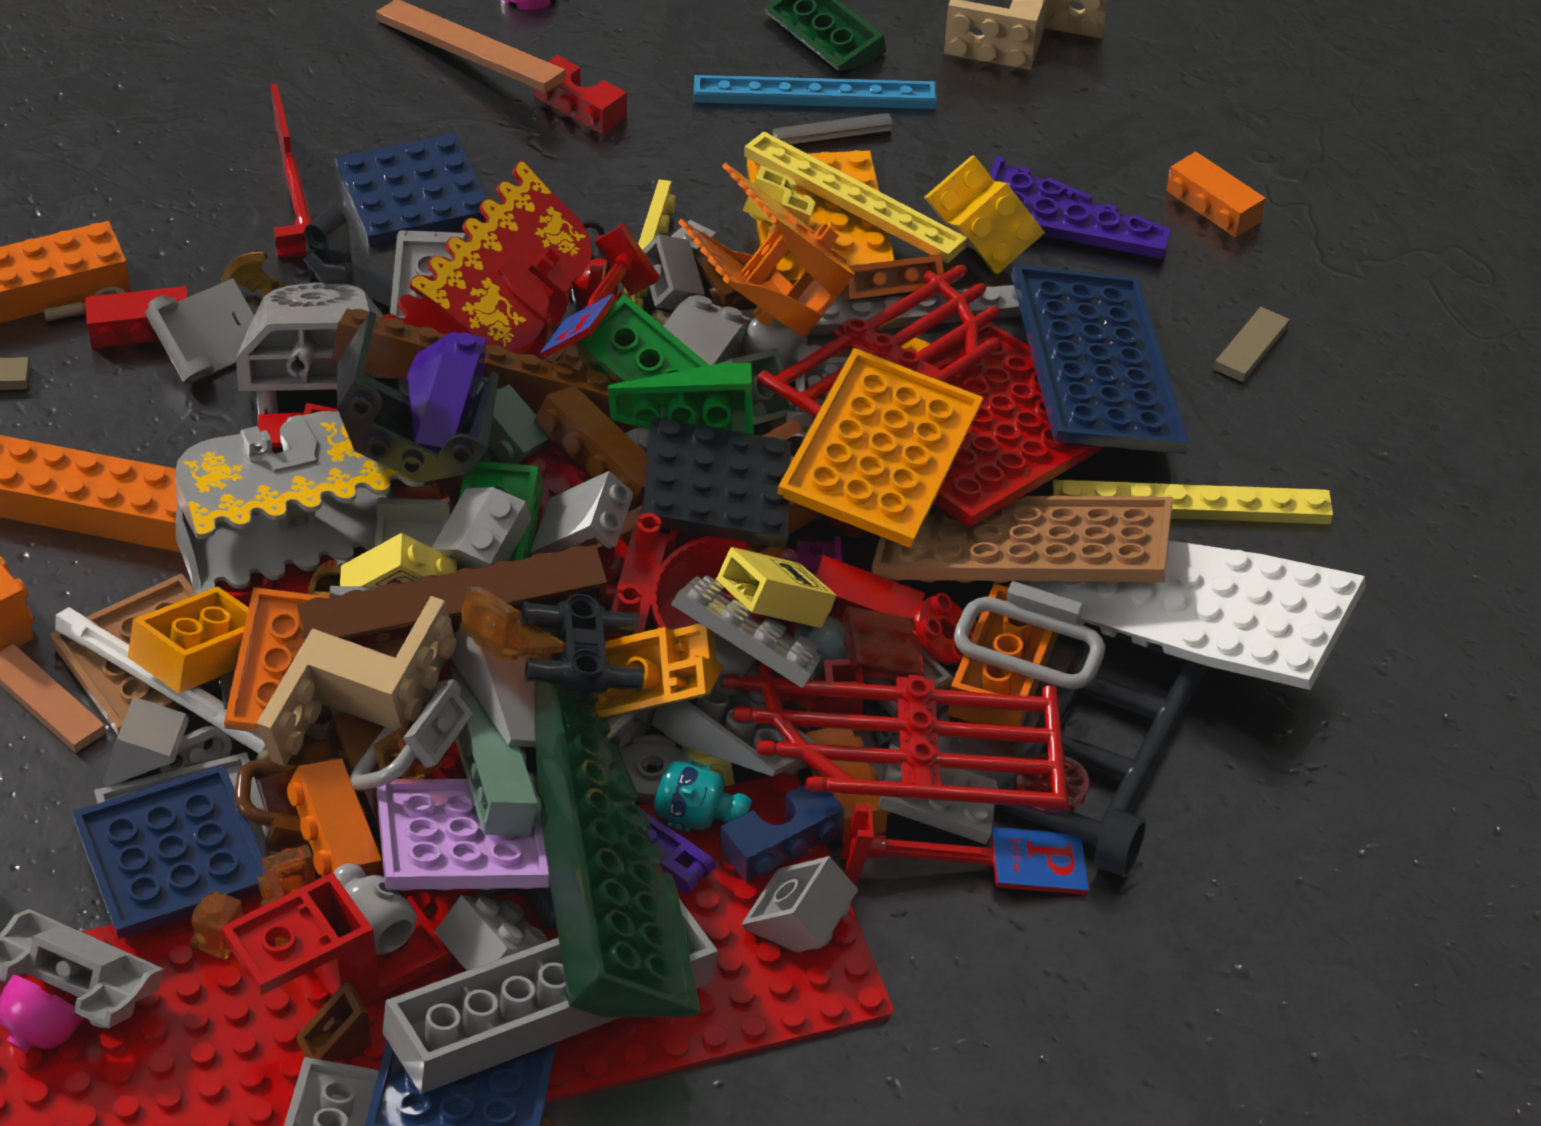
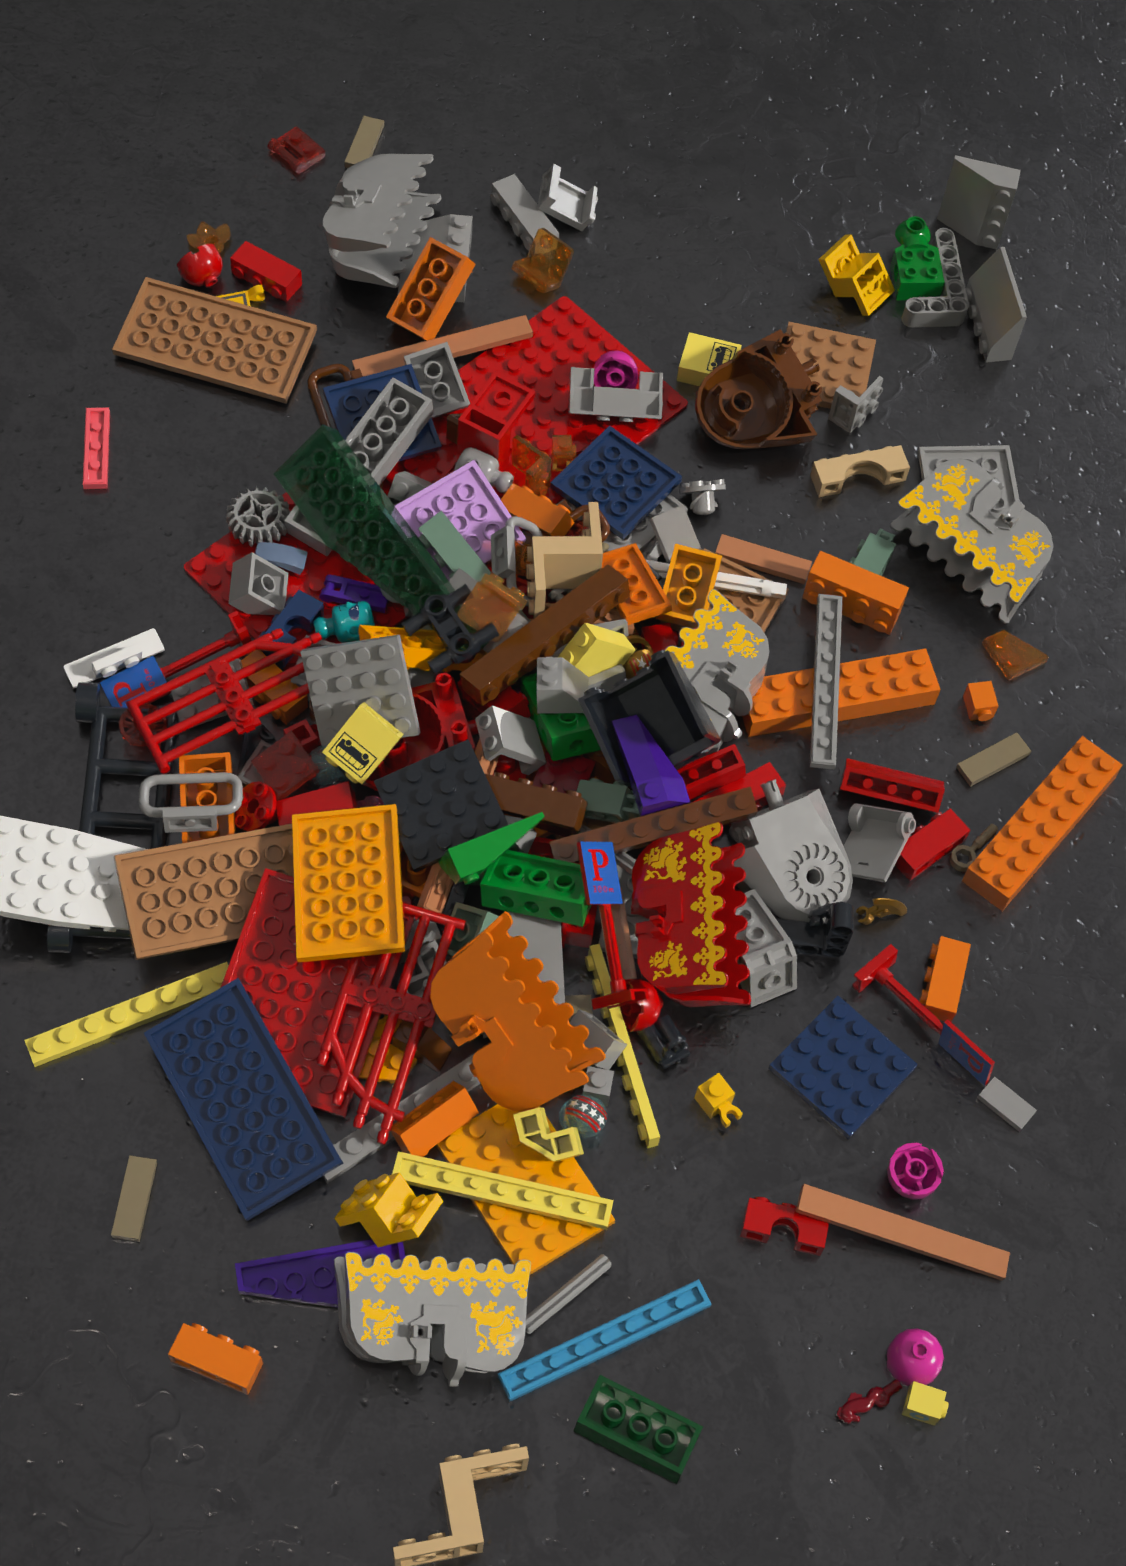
camera: 150 degrees right, 15 degrees up
none -> white bracket [64,628,165,689]
none -> light grey gear [226,486,290,547]
none -> sand blue slope [254,542,308,575]
none -> light grey animal [334,1252,531,1387]
none -> clear light blue helmet [559,1094,608,1139]
none -> light grey plate [679,479,726,515]
none -> yellow brick [694,1073,743,1128]
none -> light grey tile [810,594,842,770]
none -> red brick [840,758,945,813]
none -> dark pink cylinder [887,1143,944,1200]
none -> orange brick [919,936,971,1022]
none -> light grey tile [977,1076,1037,1132]

